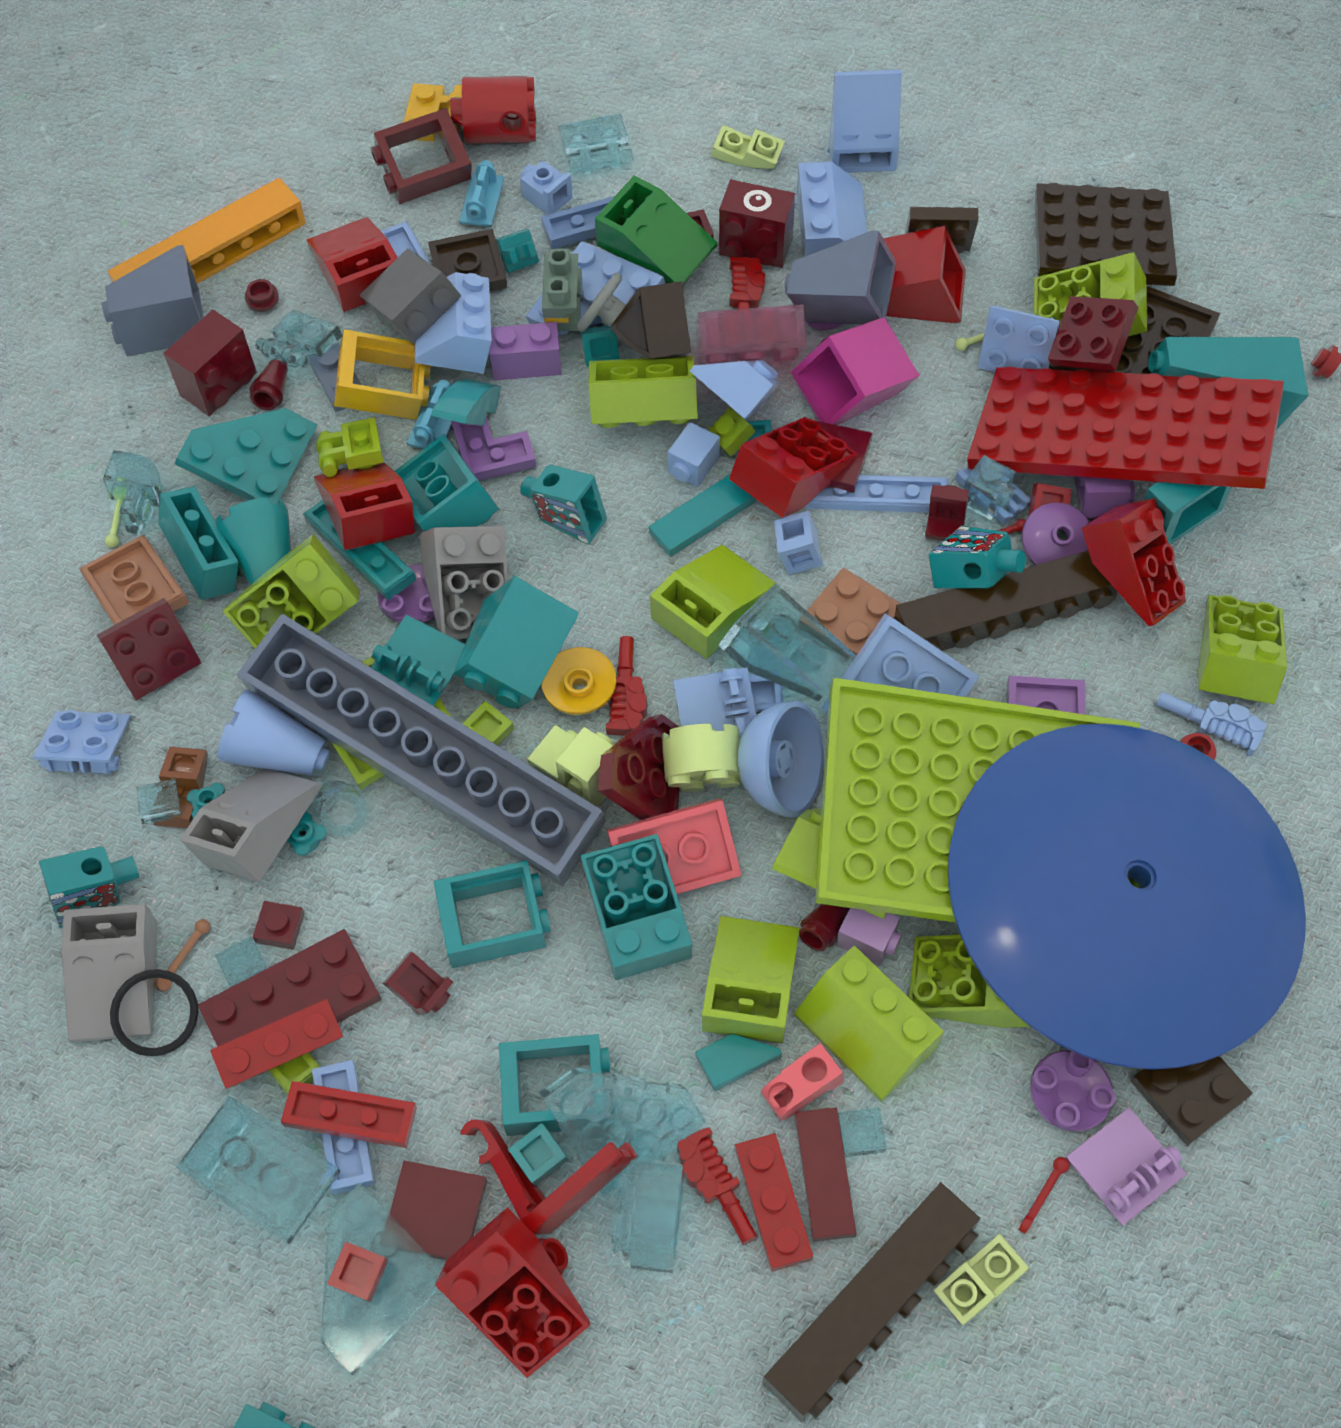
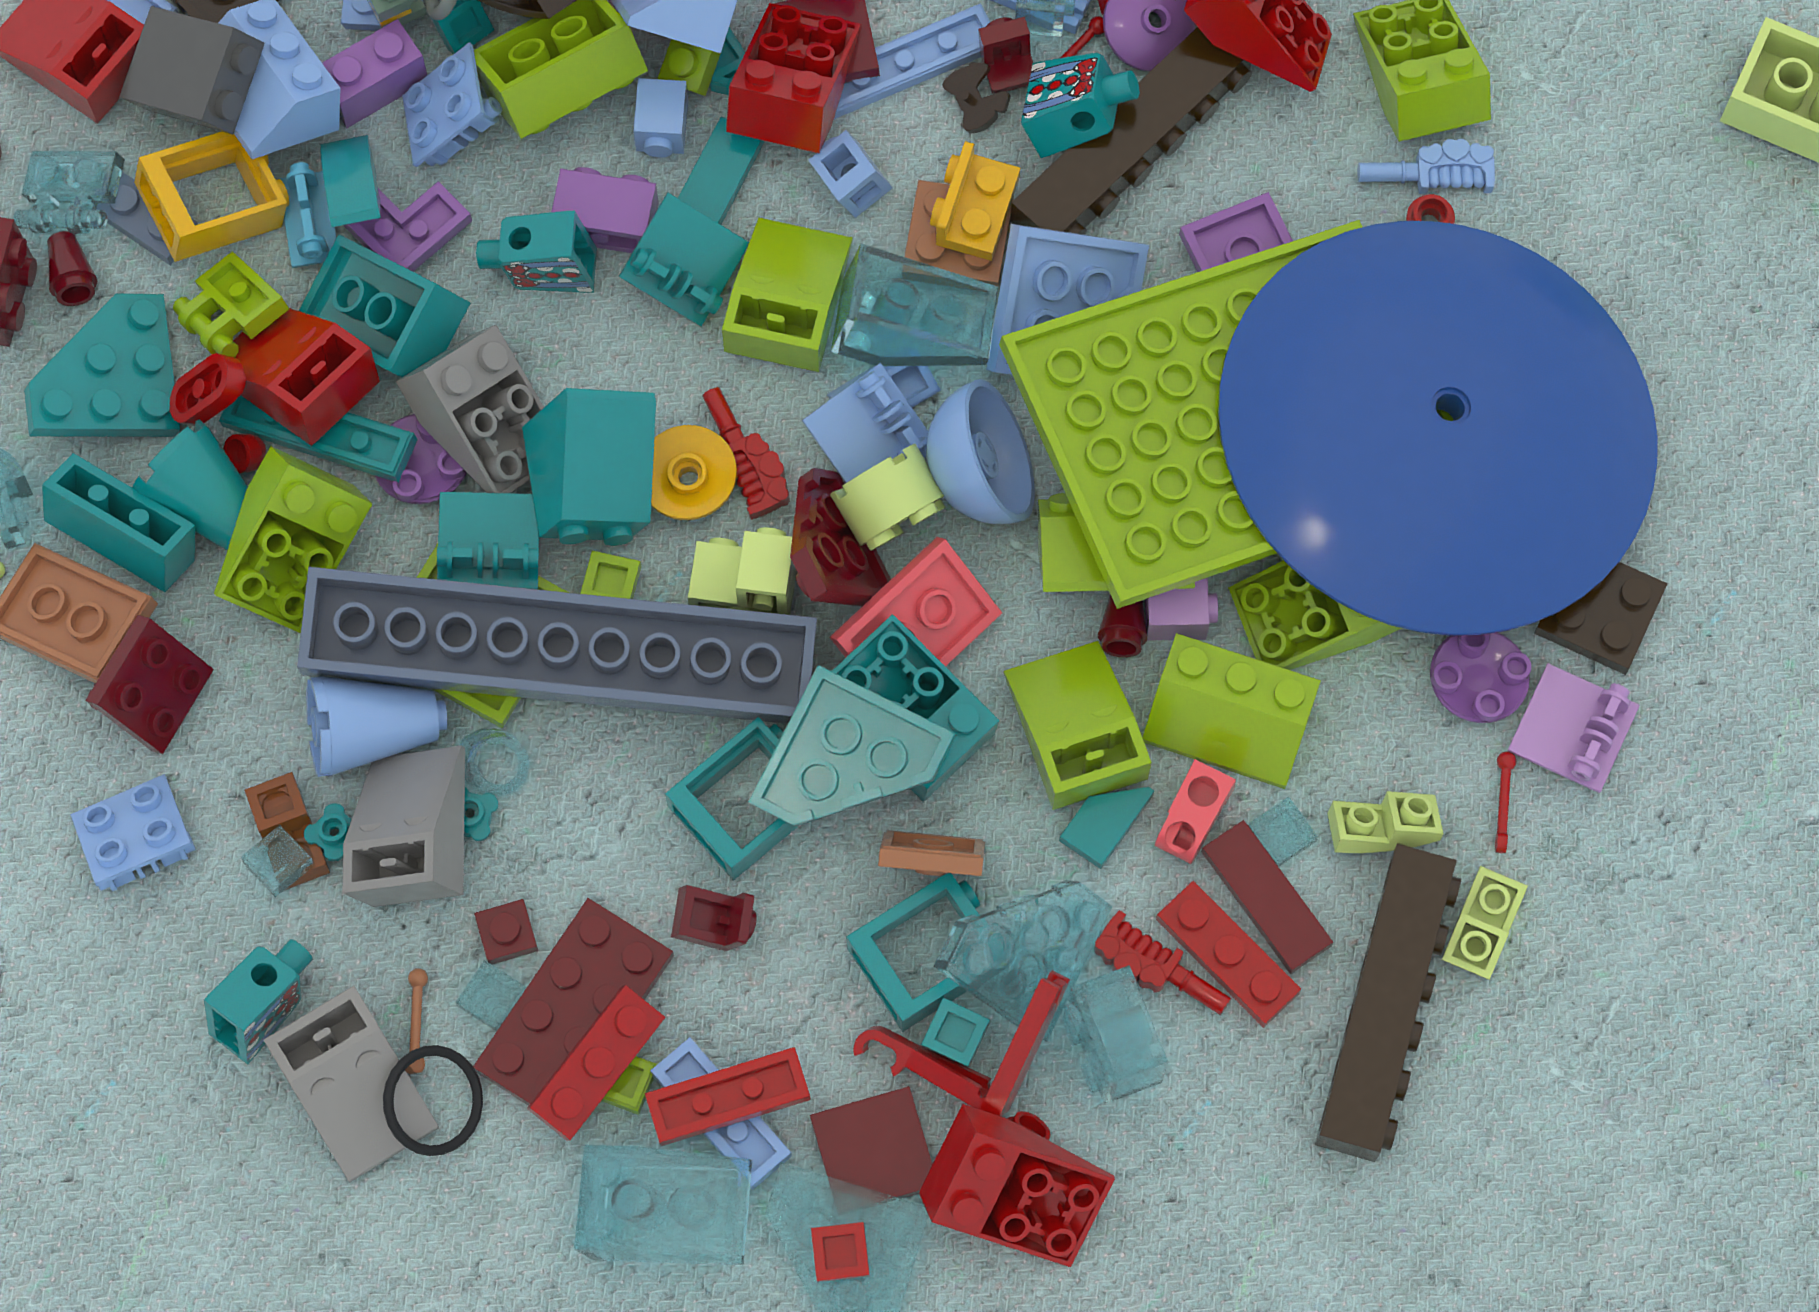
camera: 30 degrees left, 10 degrees up
none -> red plate [170,353,246,426]
none -> red hinge [223,433,267,474]
none -> light blue hinge [402,42,502,167]
none -> medium lavender brick [551,167,659,253]
none -> teal hinge [618,192,749,327]
none -> teal plate [748,665,957,827]
none -> nougat plate [878,830,985,876]
none -> yellow bracket [930,141,1021,261]
none -> dark brown piece [942,62,1011,133]
none -> yellowish green slope [1327,791,1444,853]

